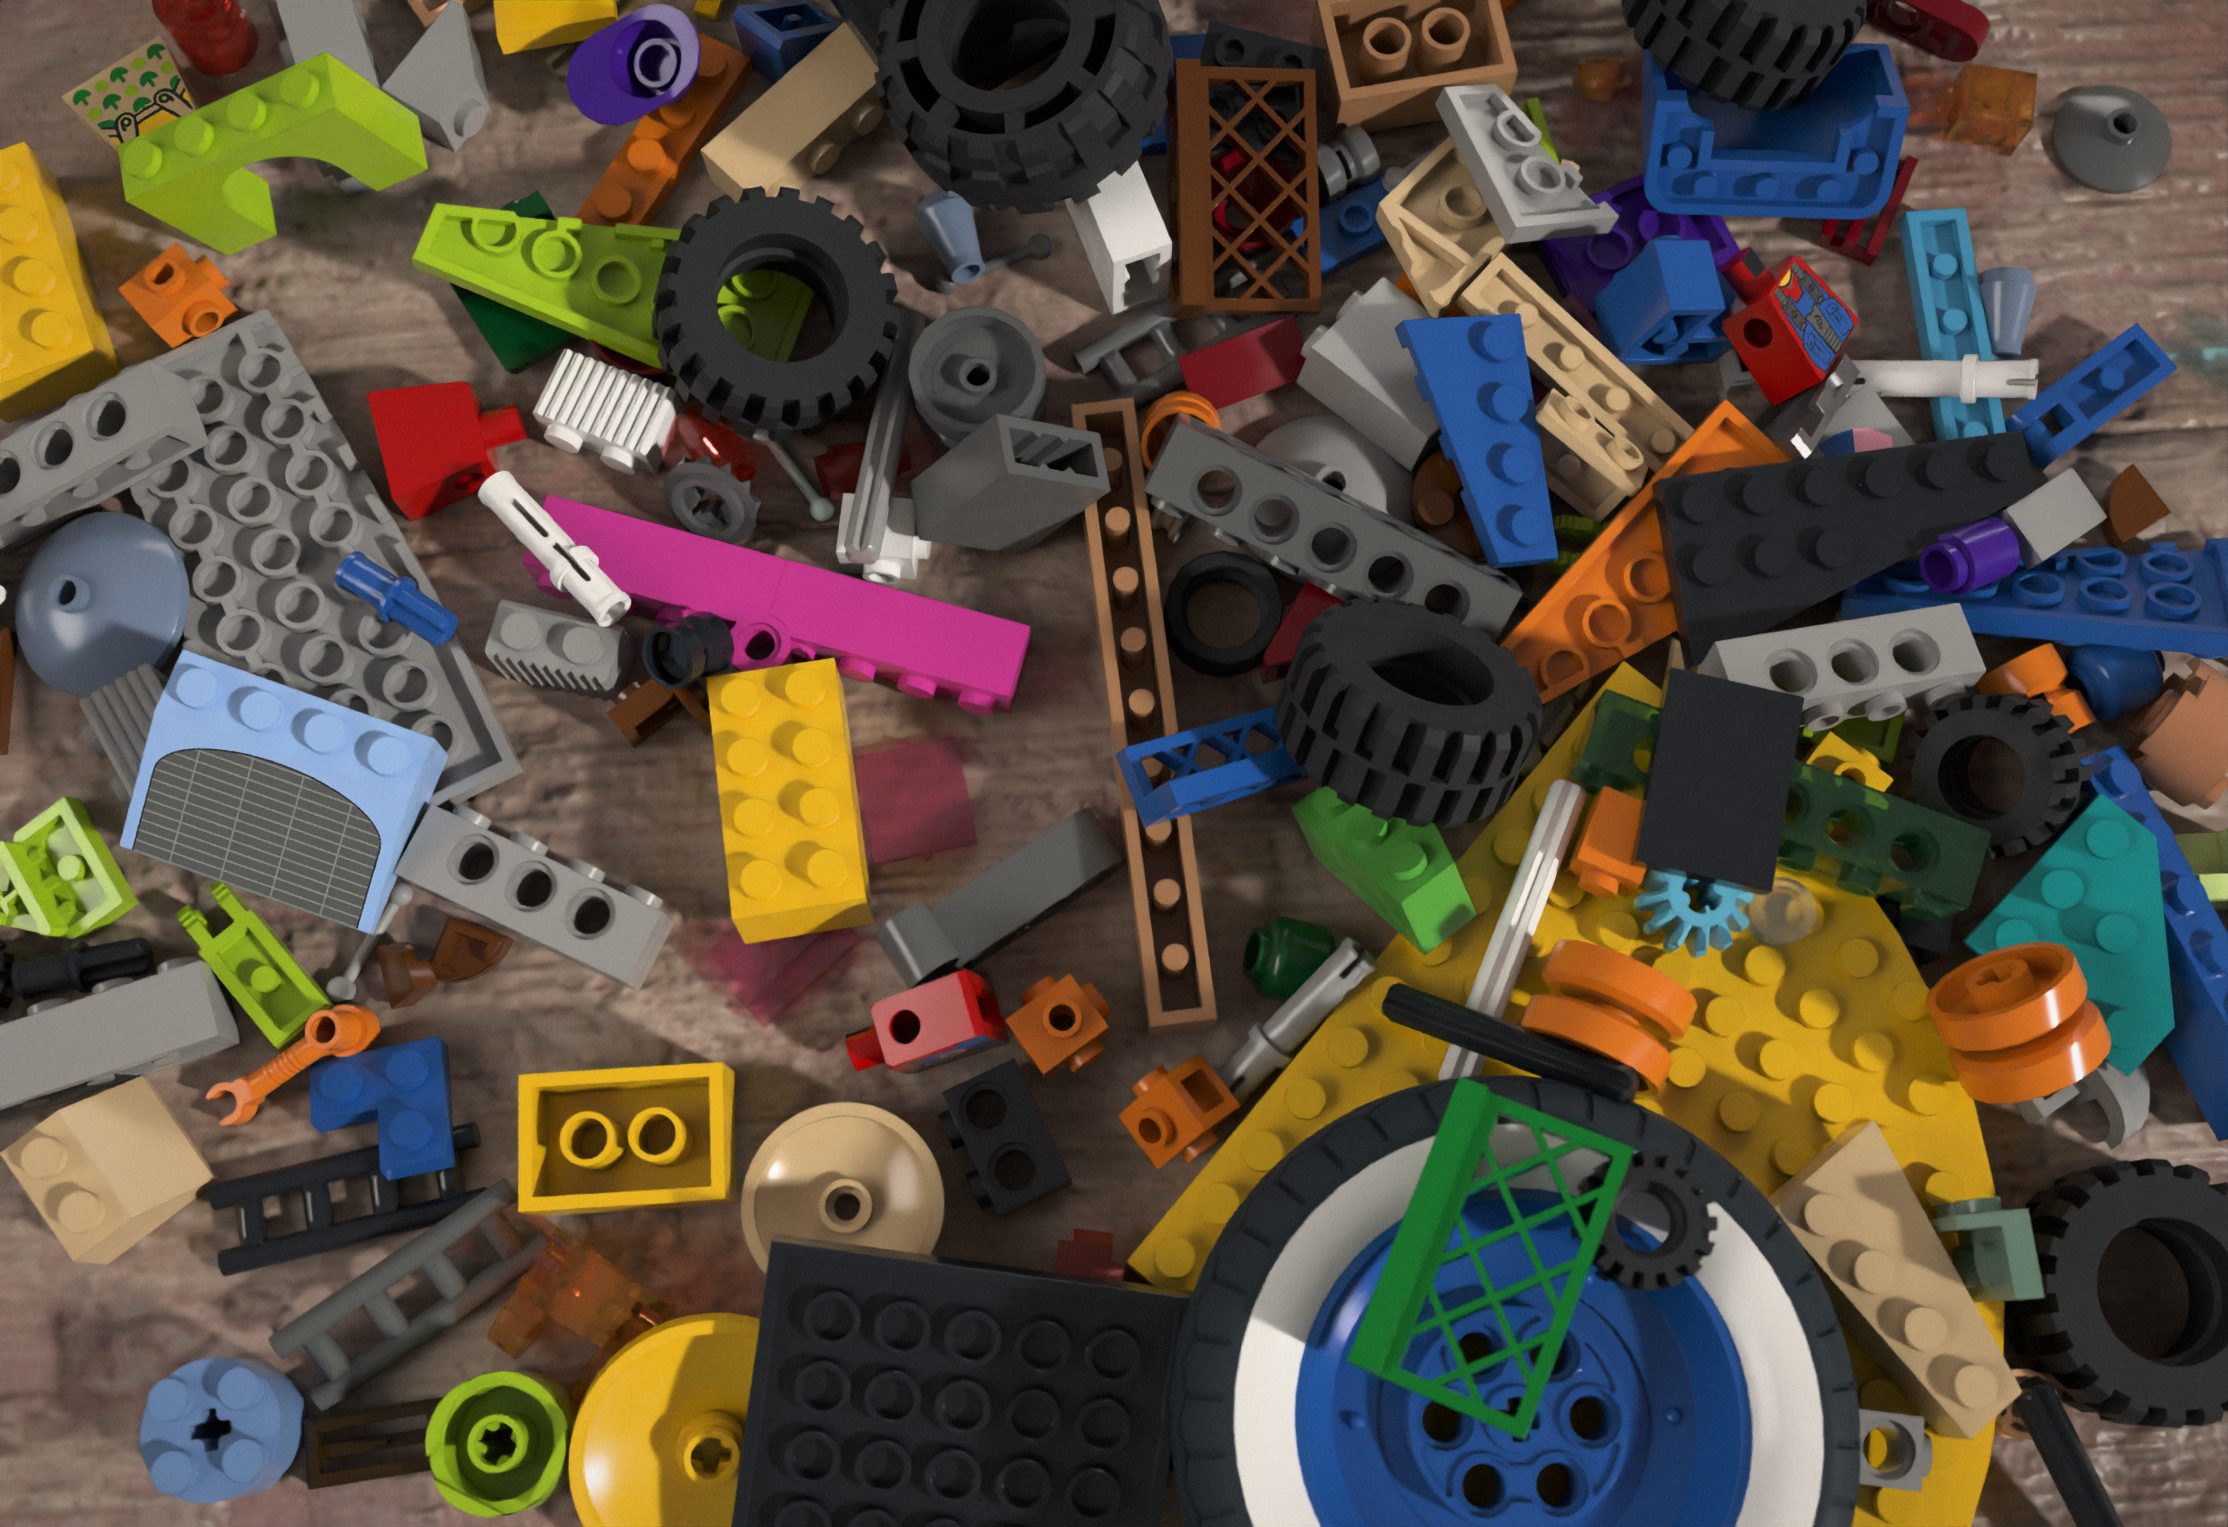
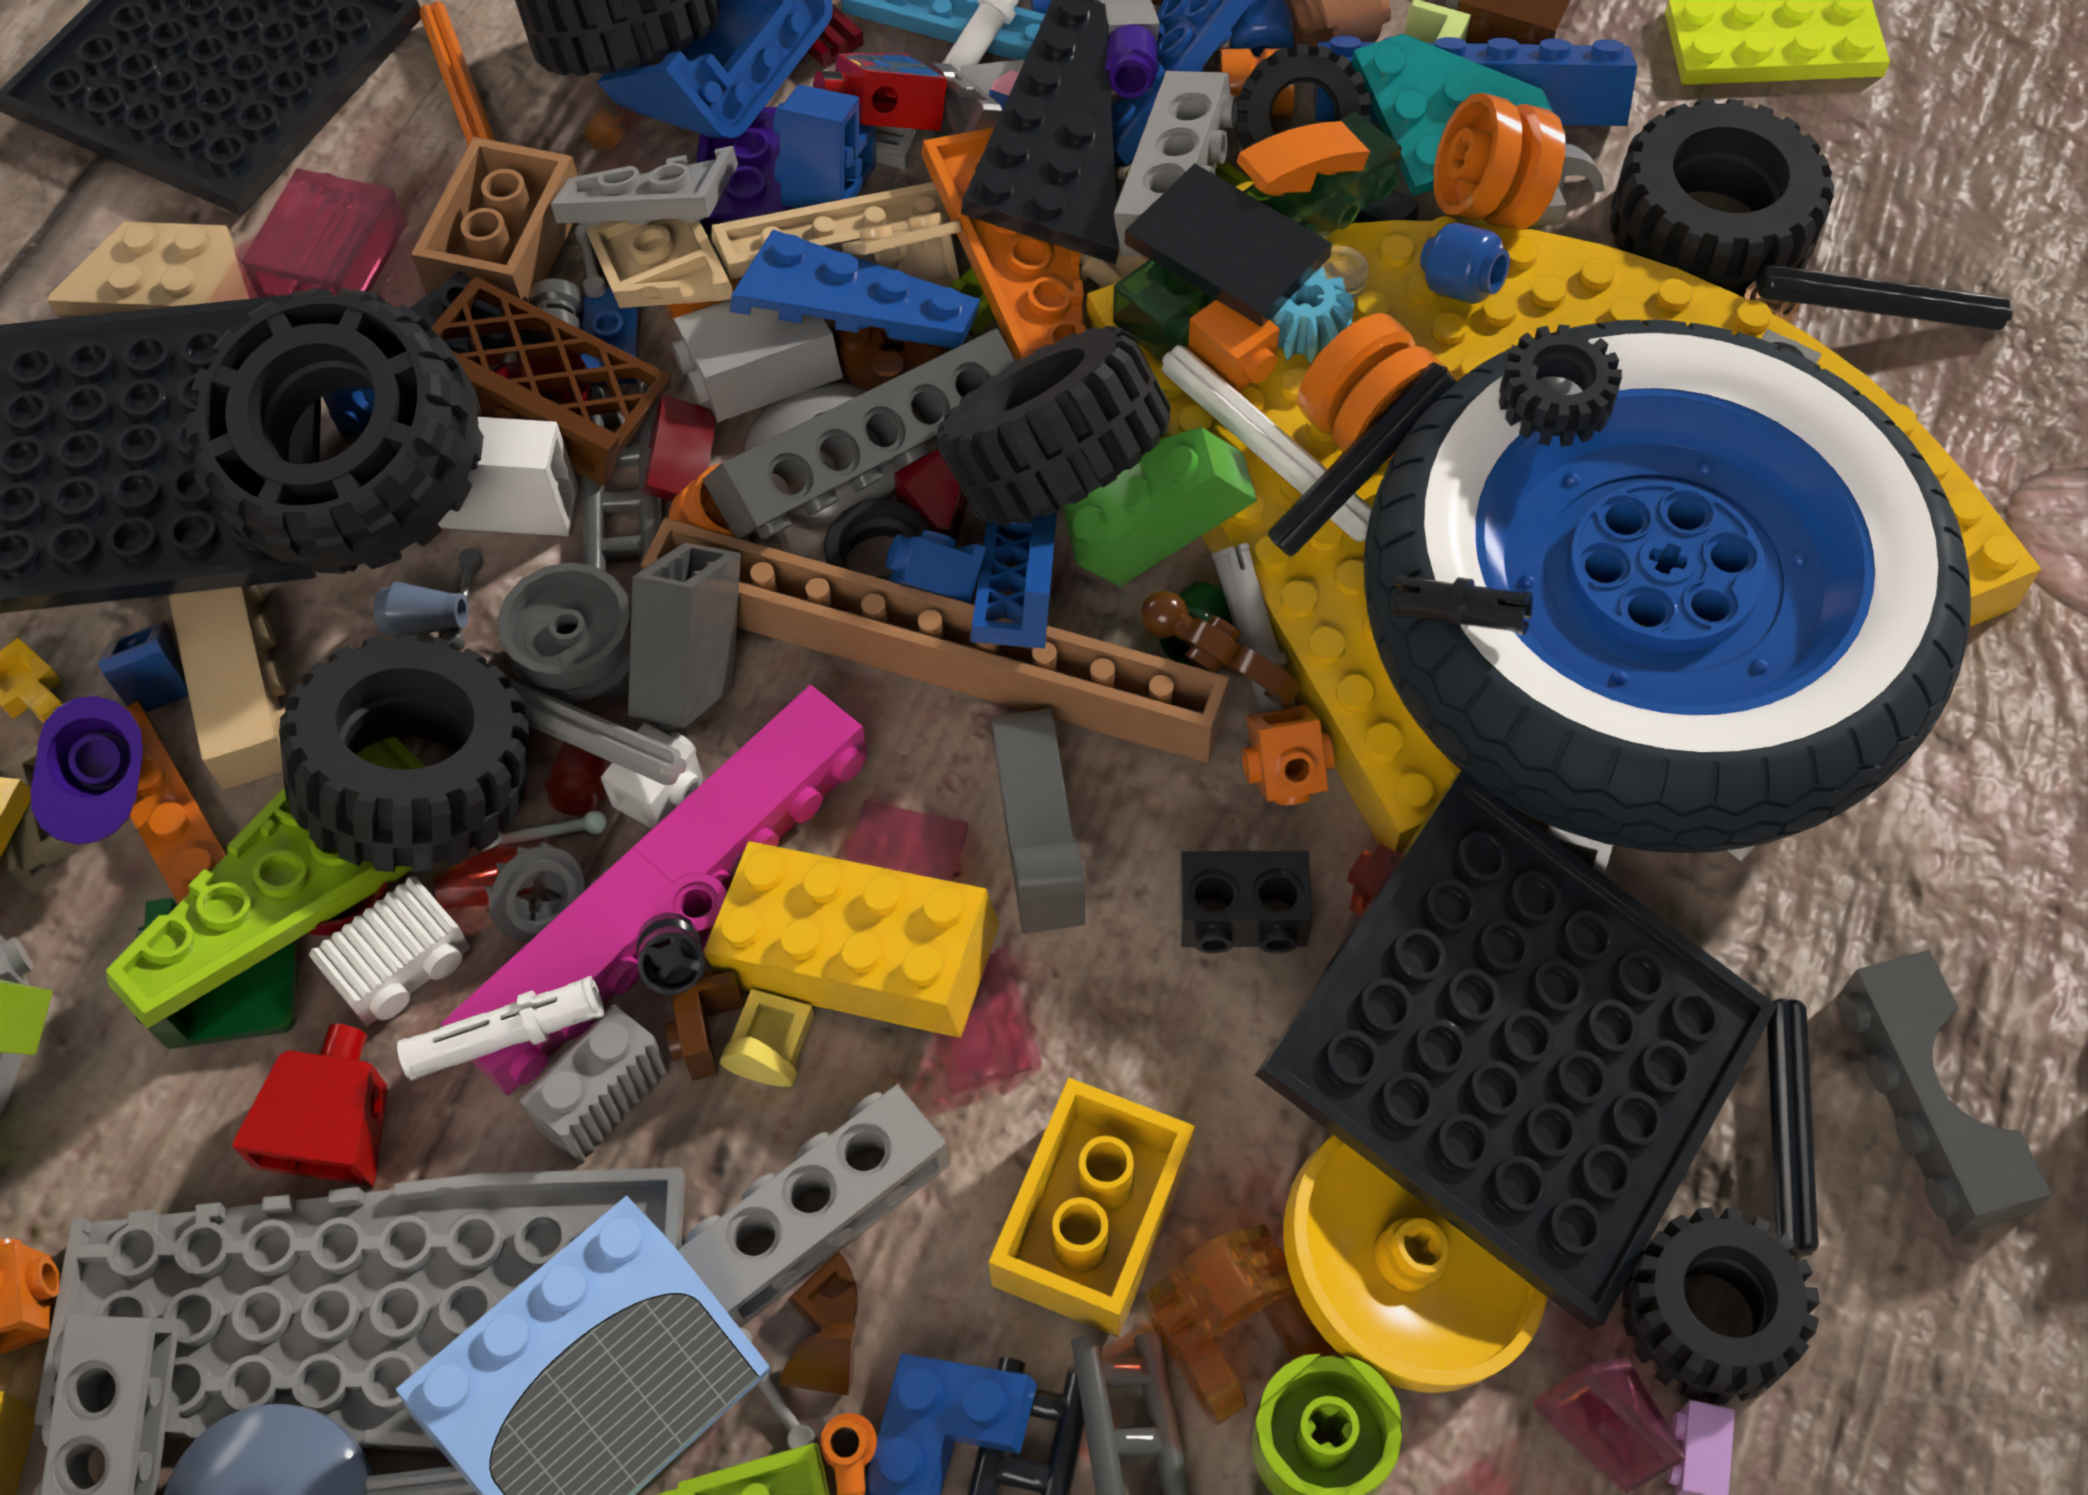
camera: 60 degrees left, 15 degrees down
blue axle [335,551,459,646] -> none
tan dish [741,1102,945,1275] -> none
torso [845,969,1011,1075] -> none
orange brick [1005,973,1112,1082] -> none
green fence [1347,1076,1634,1441] -> none
tan wedge [1767,1120,2022,1440] -> none
sand green bracket [1929,1197,2044,1302] -> none
none -> light yellow tile [719,989,814,1087]
none -> blue brick [886,530,986,604]
none -> reddish brown piece [1141,590,1302,708]
none -> orange slope [1236,121,1370,196]
none -> black pin [1390,574,1533,635]
none -> blue head [1420,223,1510,304]

